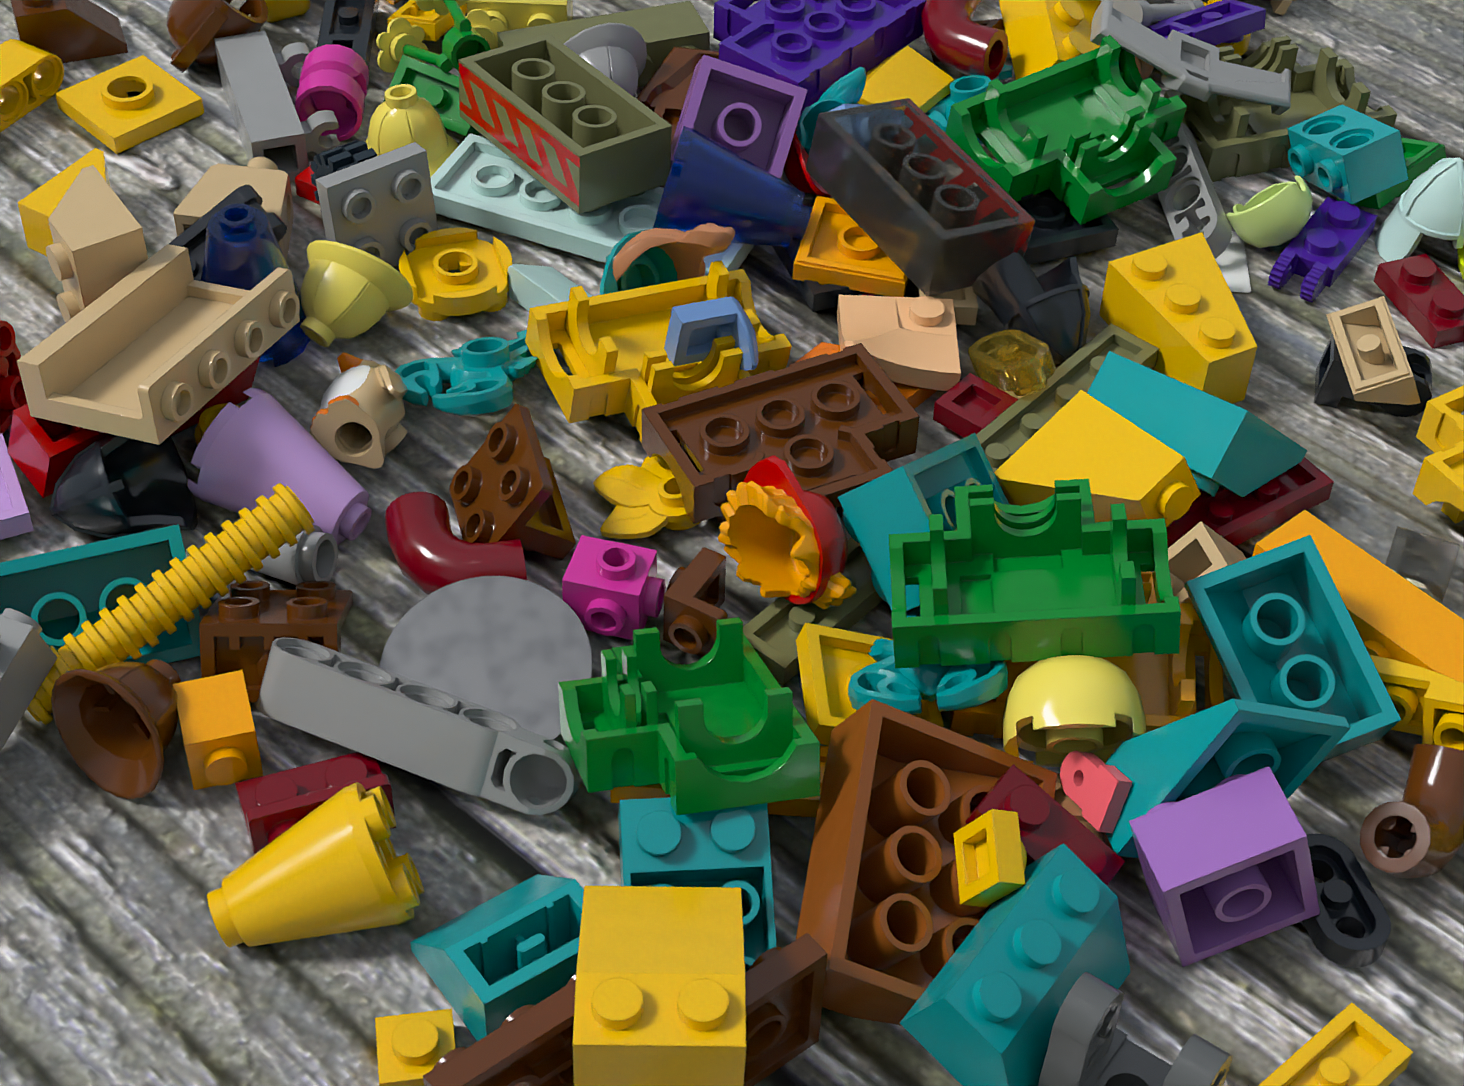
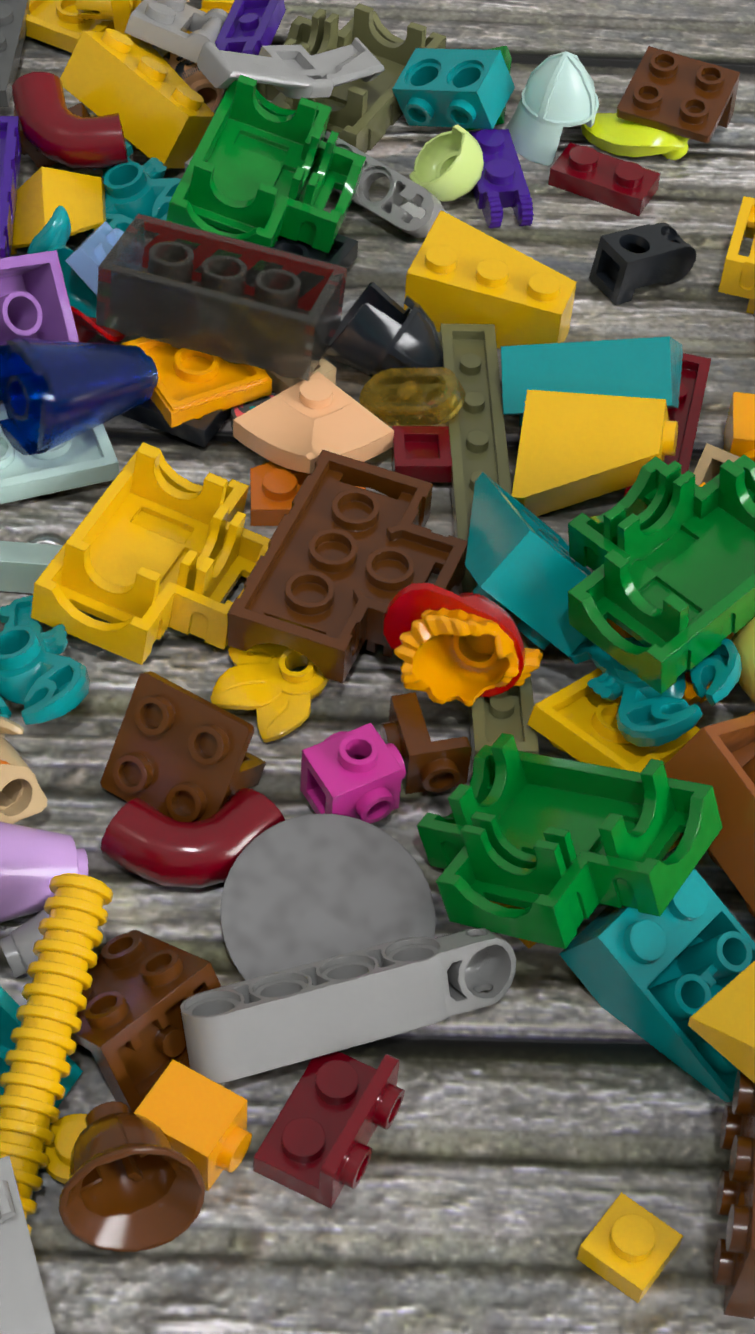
camera: 45 degrees left, 5 degrees up
yellow cone [207,782,424,948] -> none
teal slope [410,874,584,1041] -> none
nougat piece [600,223,735,295] -> none
medium blue plate [664,296,759,371] -> none
tan slope [1326,296,1420,405] -> none

